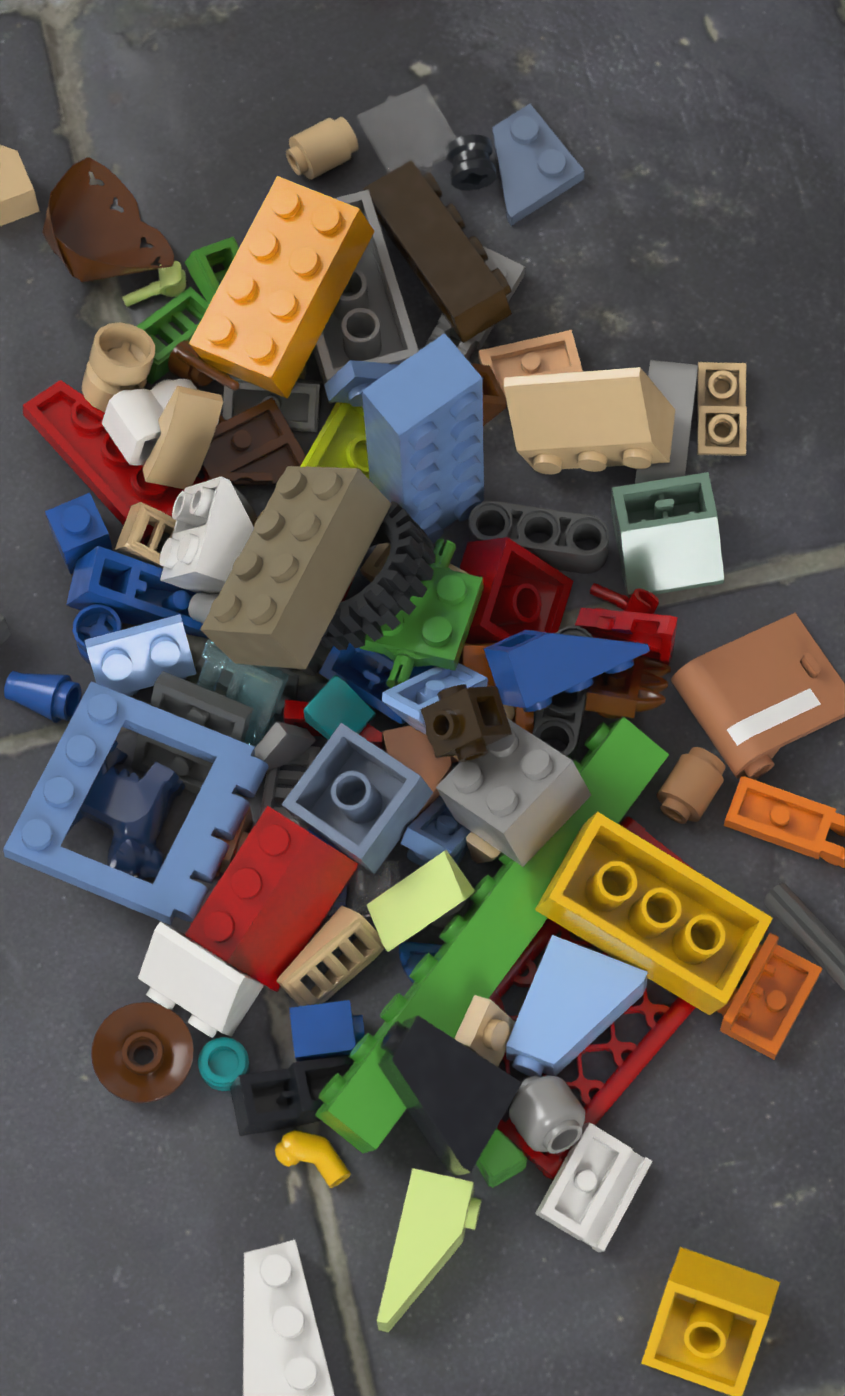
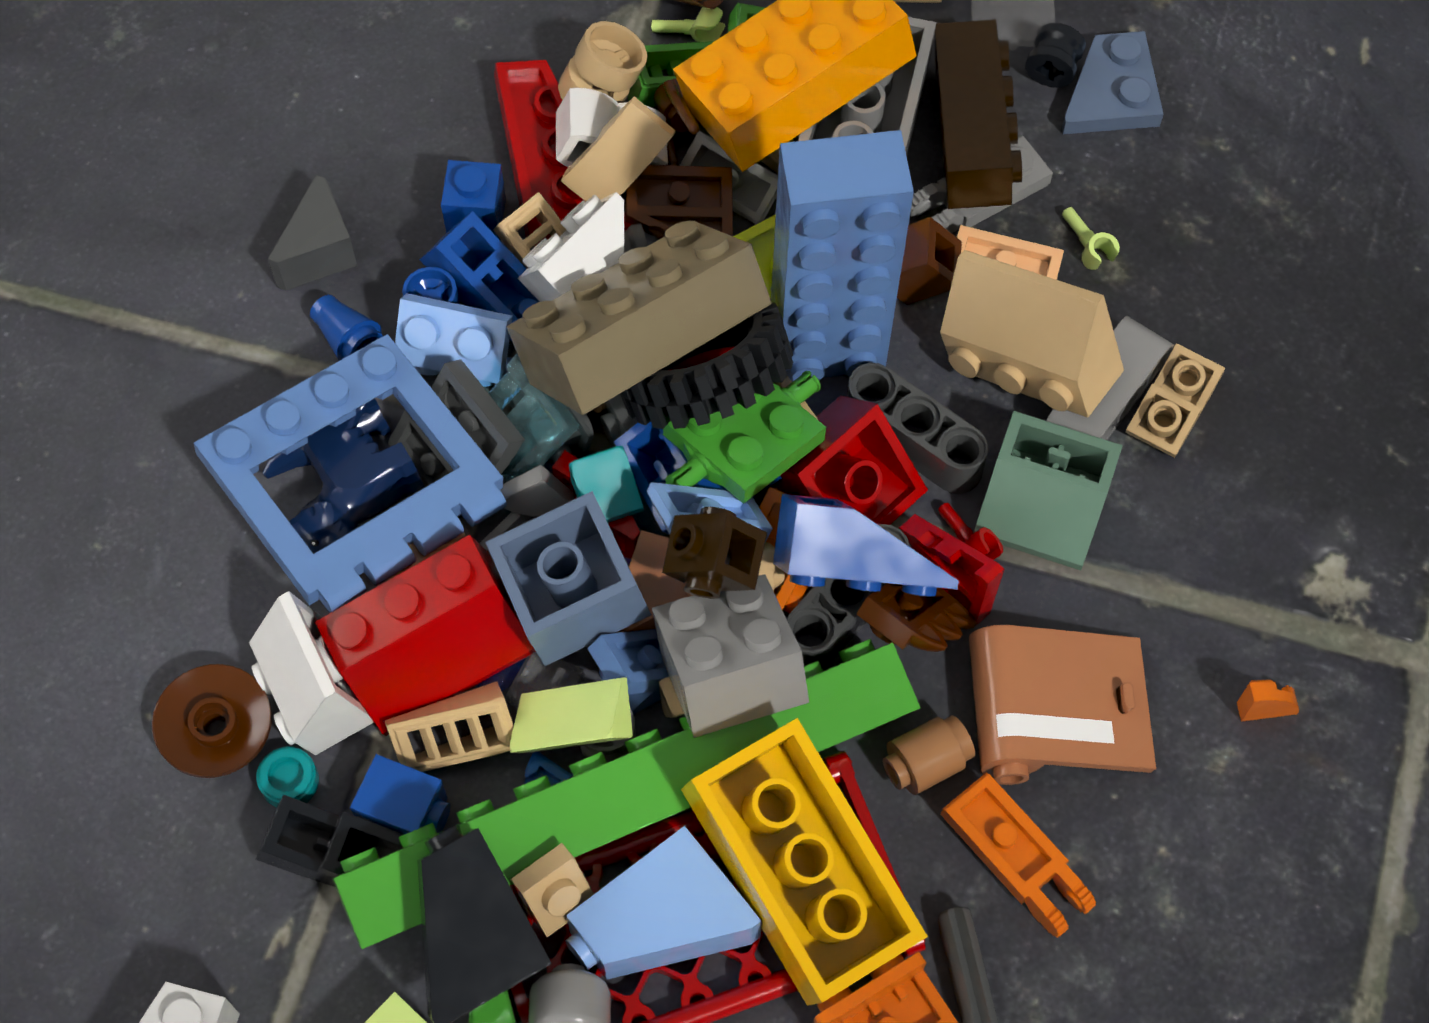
camera: 25 degrees right, 5 degrees down
yellow arm [275,1130,351,1188] -> none
none -> yellowish green hand [1062,207,1120,270]

